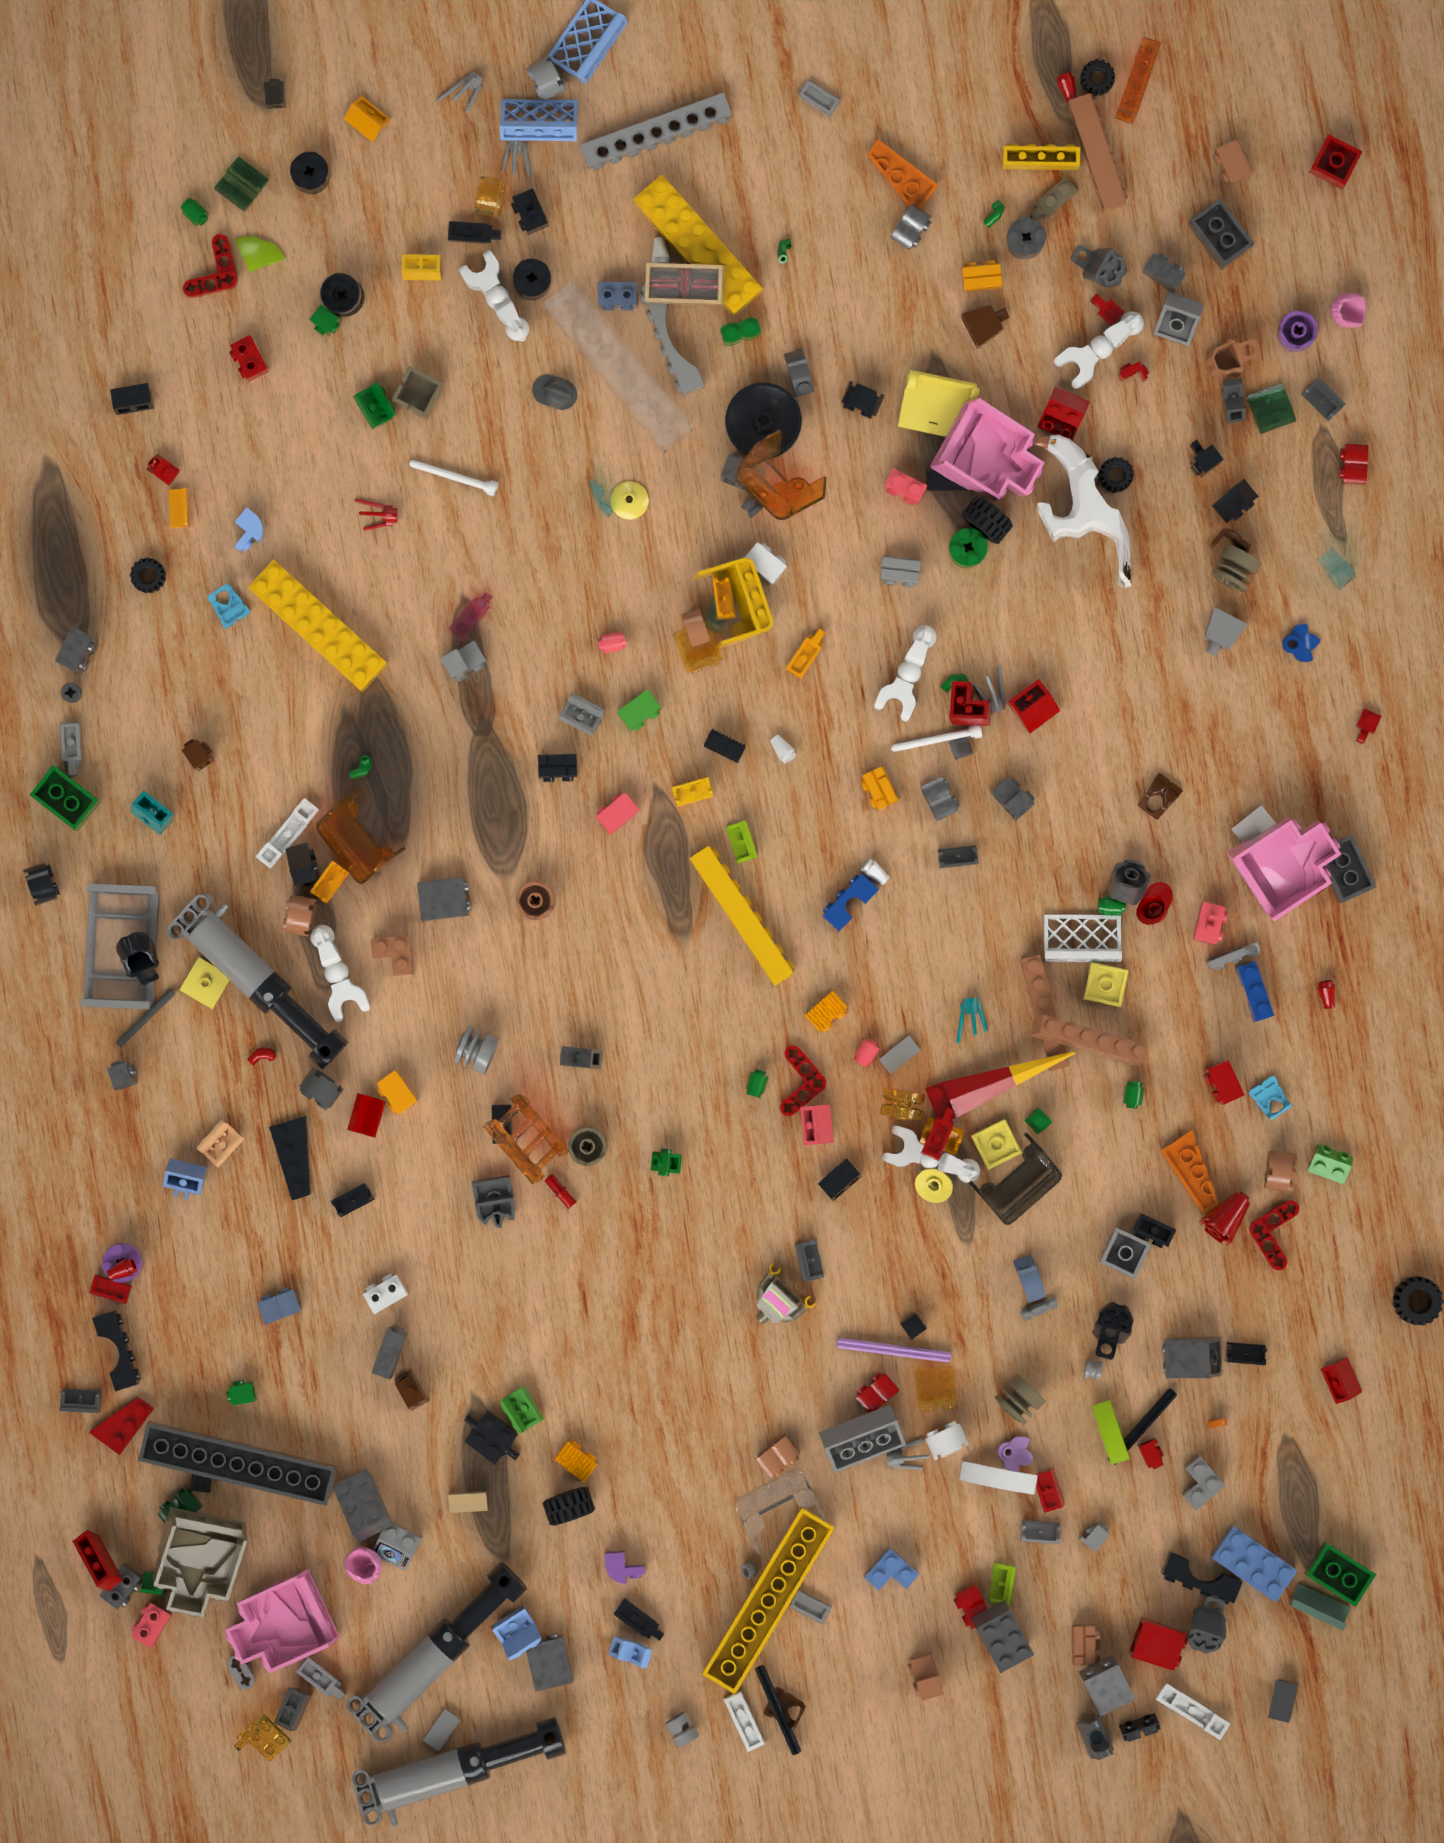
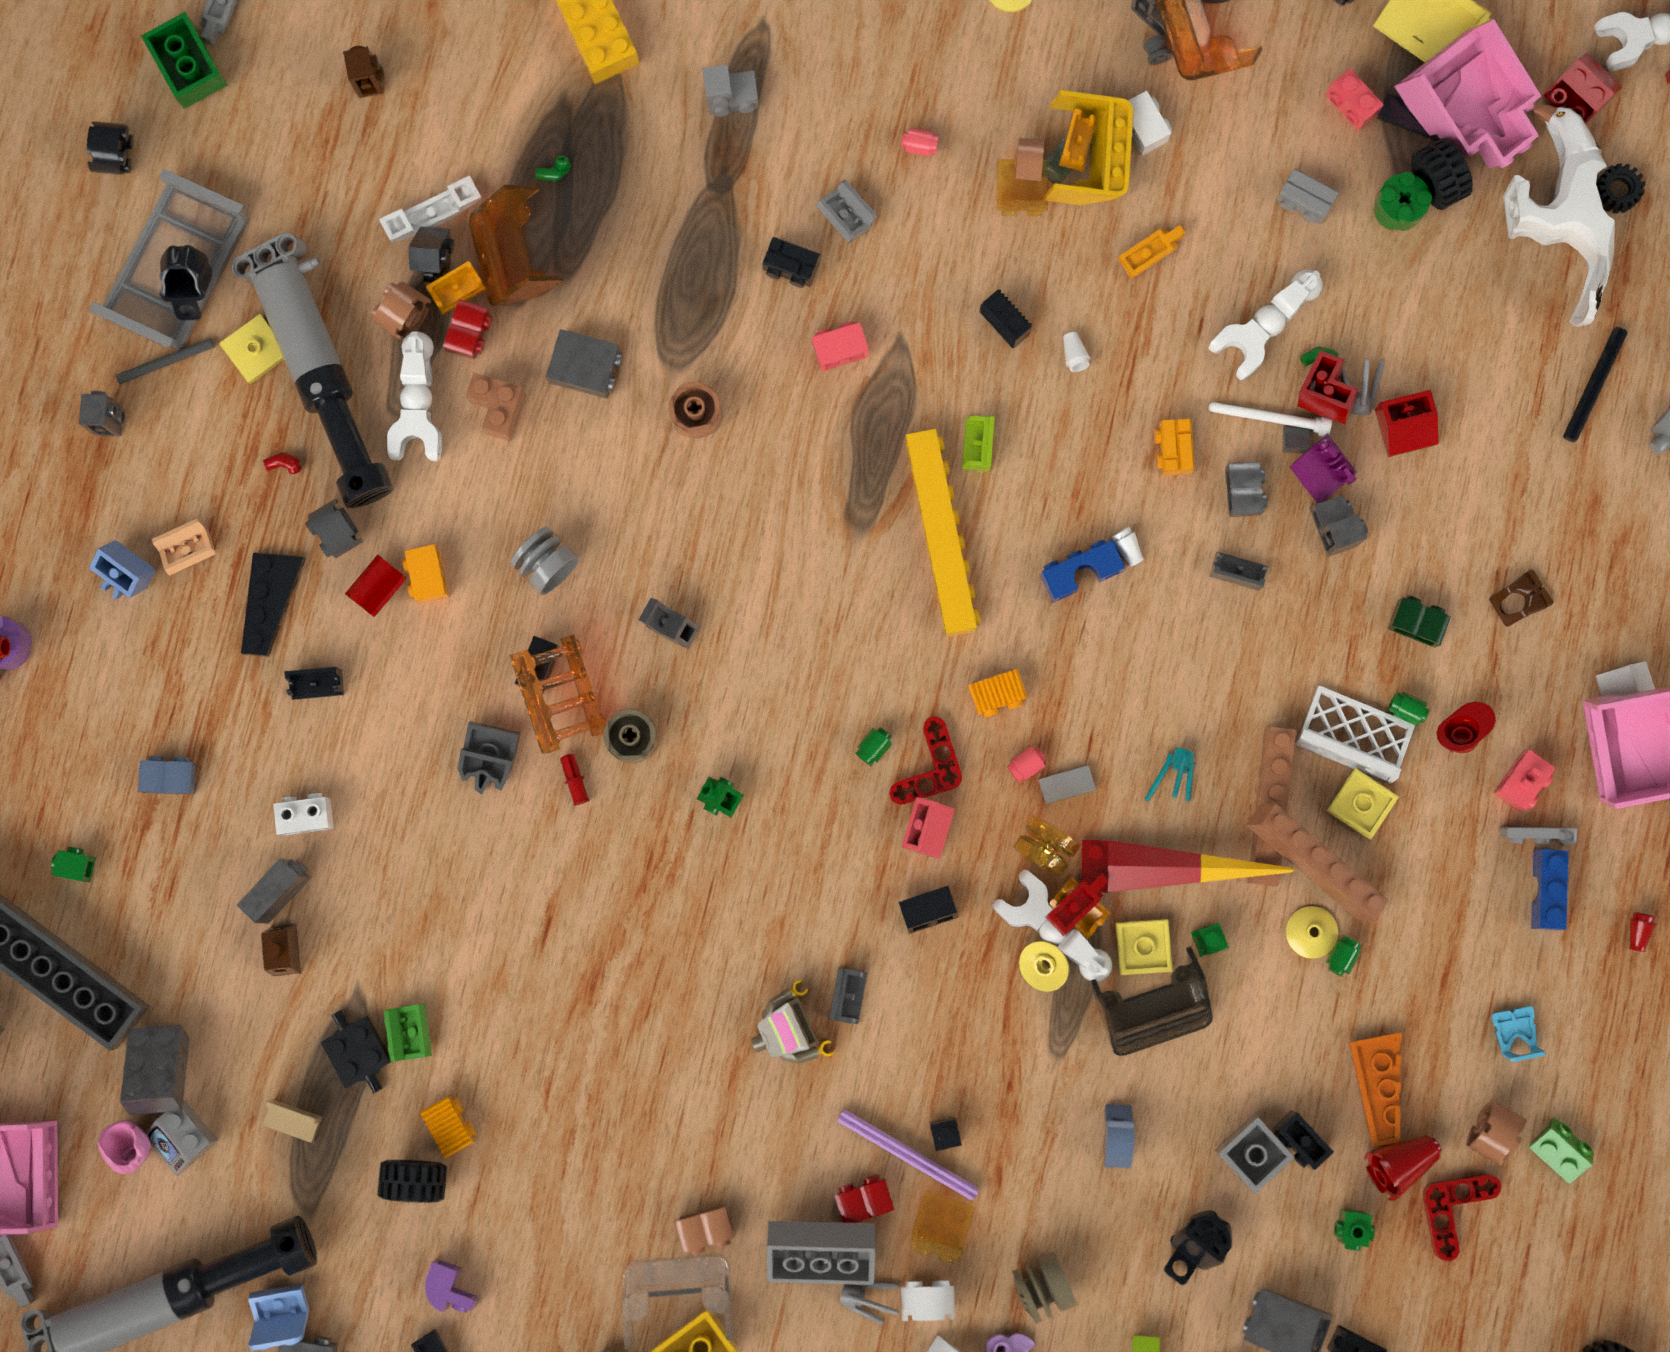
camera: 25 degrees right, 5 degrees down
teal brick [131,790,173,835] -> none
clear pink hinge [449,592,493,642] -> none
bright green brick [617,689,661,732] -> none
yellow hinge [671,777,714,807] -> none
light grey axle [1021,1297,1058,1321] -> none
light grey wheel [1084,1359,1102,1381] -> none
flat silver brick [1108,859,1151,905] -> none
red brick [1203,1060,1245,1105] -> none
none -> red brick [443,299,493,359]
none -> light yellow dish [1286,906,1338,959]
none -> magenta hinge [1289,433,1357,504]
none -> green brick [1334,1209,1375,1251]
none -> dark green brick [1387,596,1451,648]
none -> black axle [1563,327,1628,443]

